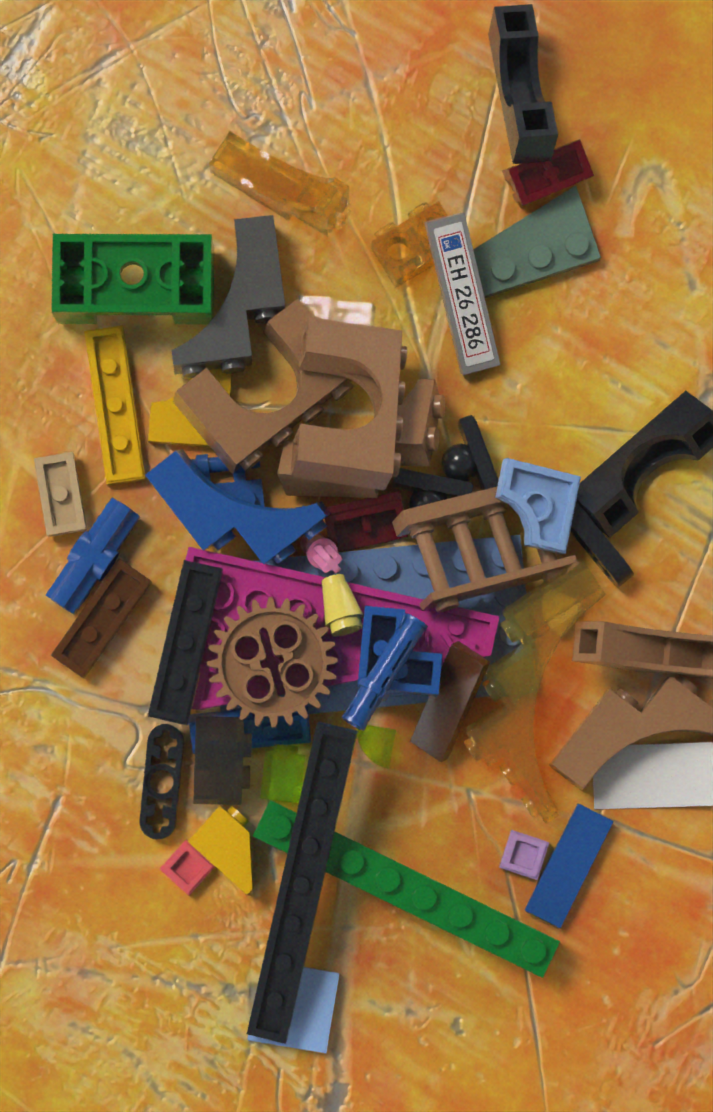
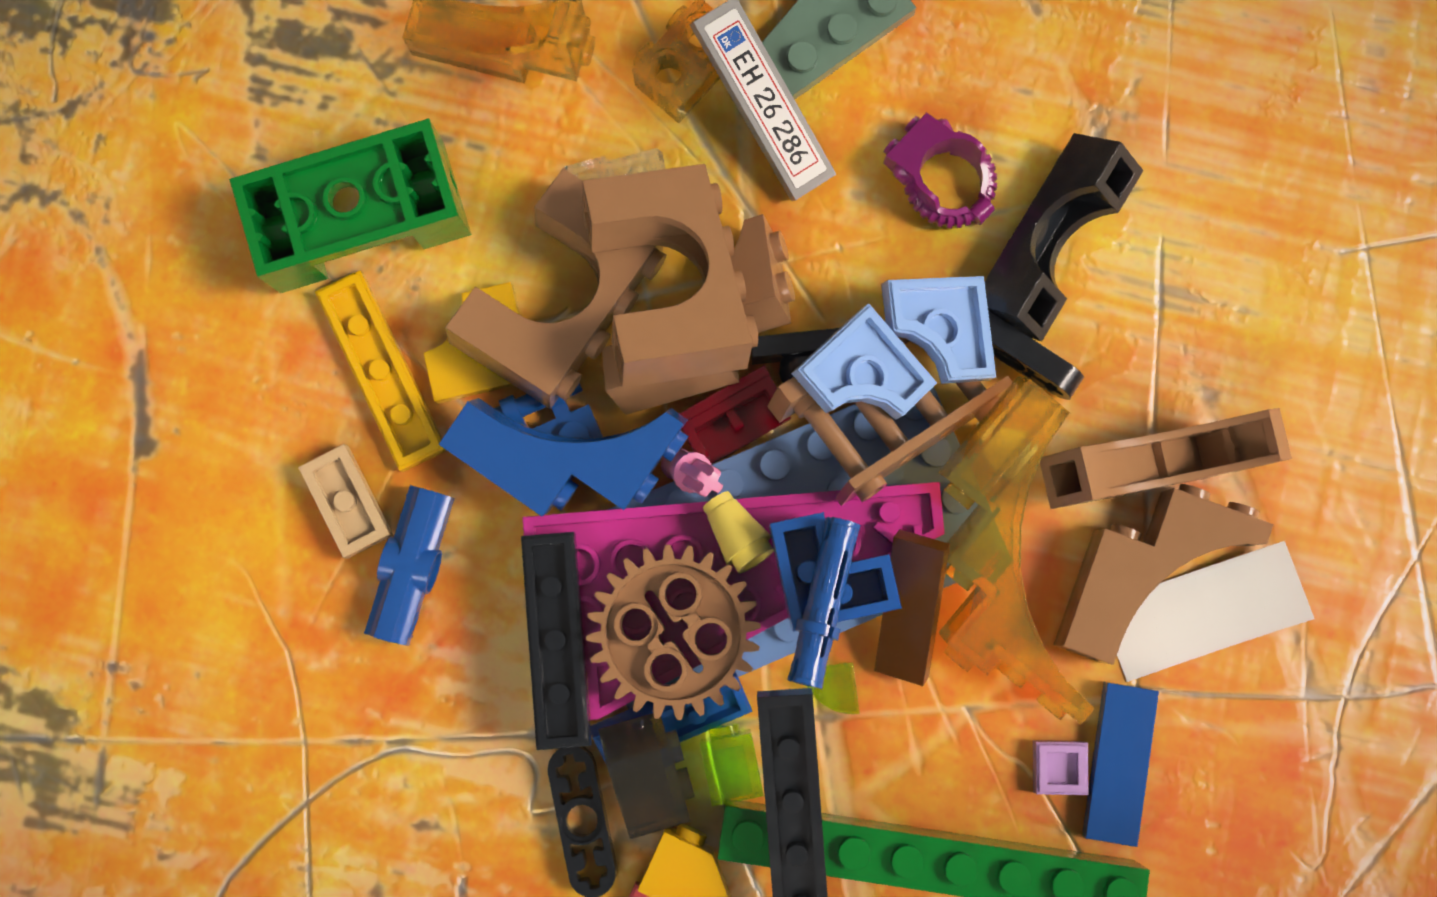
camera: 10 degrees left, 0 degrees up
reddish brown plate [51,558,152,679] -> none
dark grey arch [171,215,285,378] -> none
black tile [441,415,499,490] -> none
none -> light blue tile [791,303,937,420]
none -> magenta piece [883,112,997,229]

